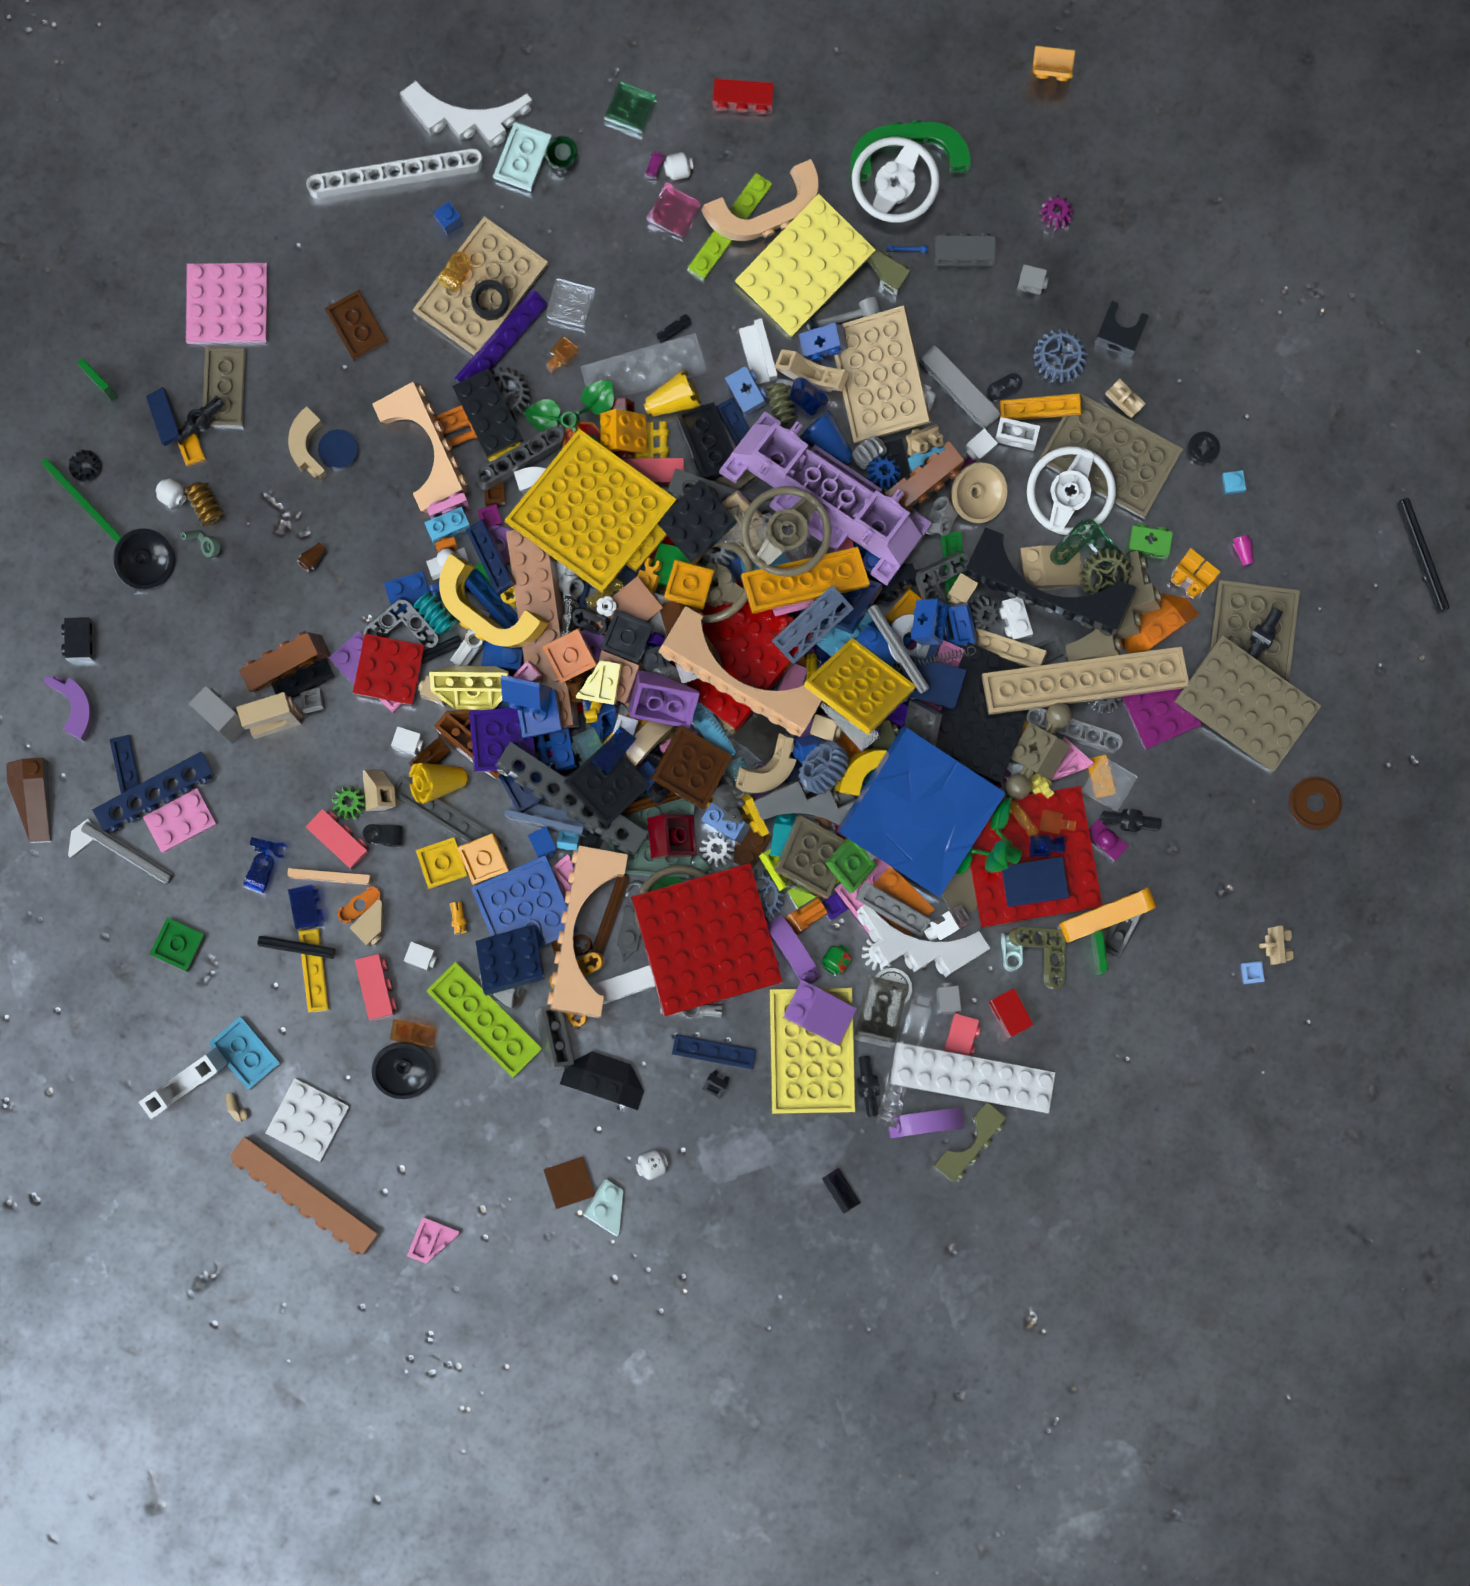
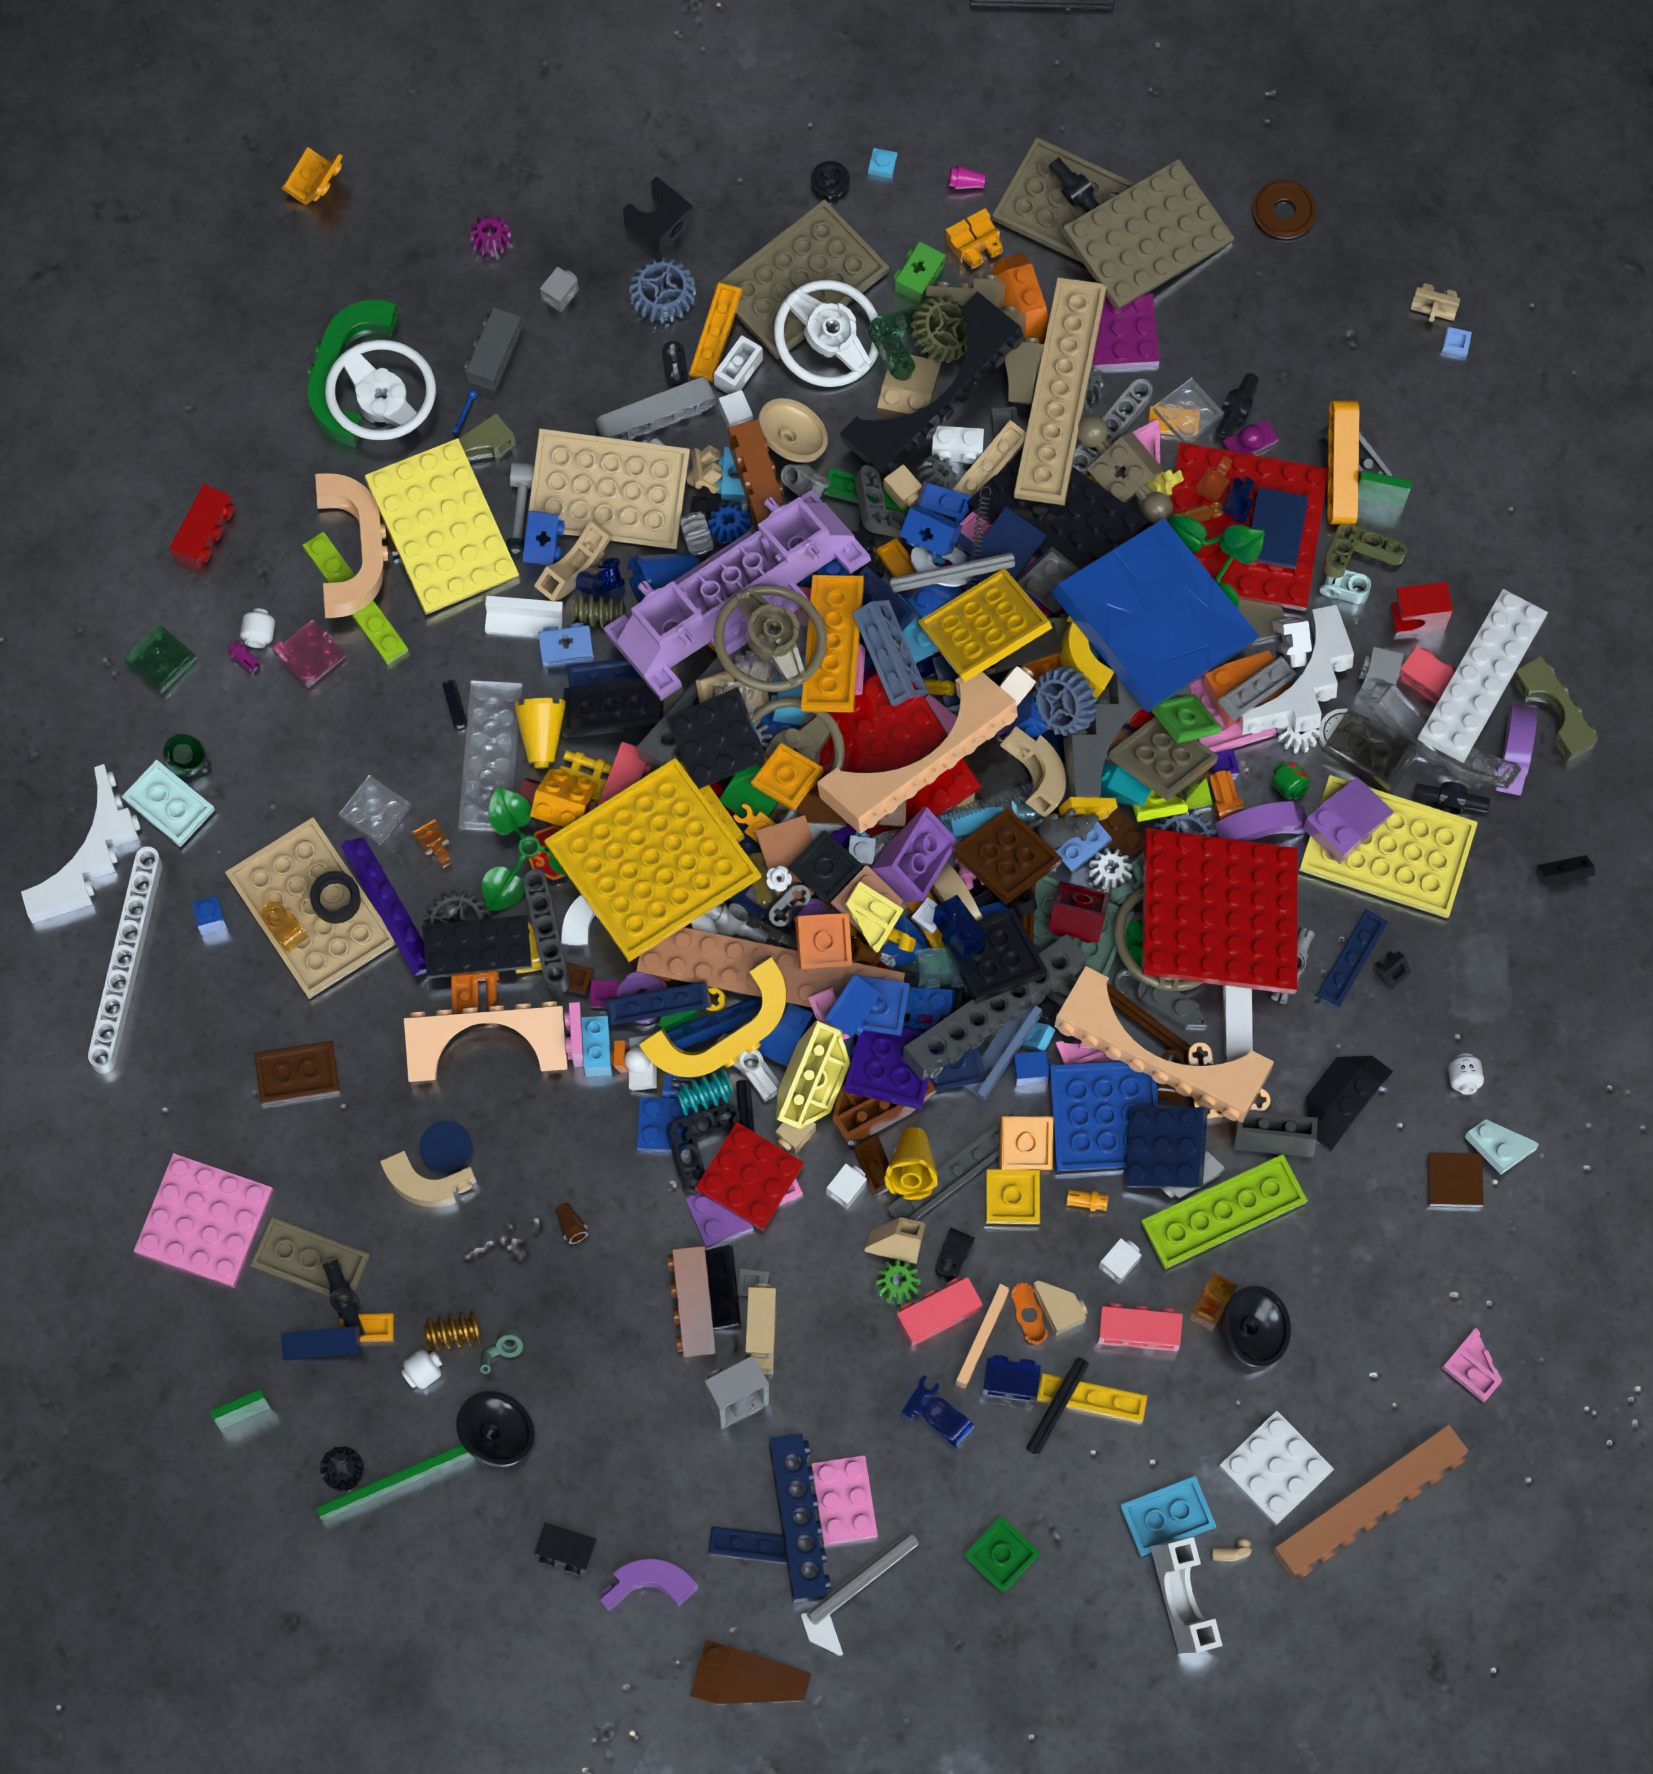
camera: 75 degrees left, 10 degrees down
tan hips [1105,379,1146,419] -> none

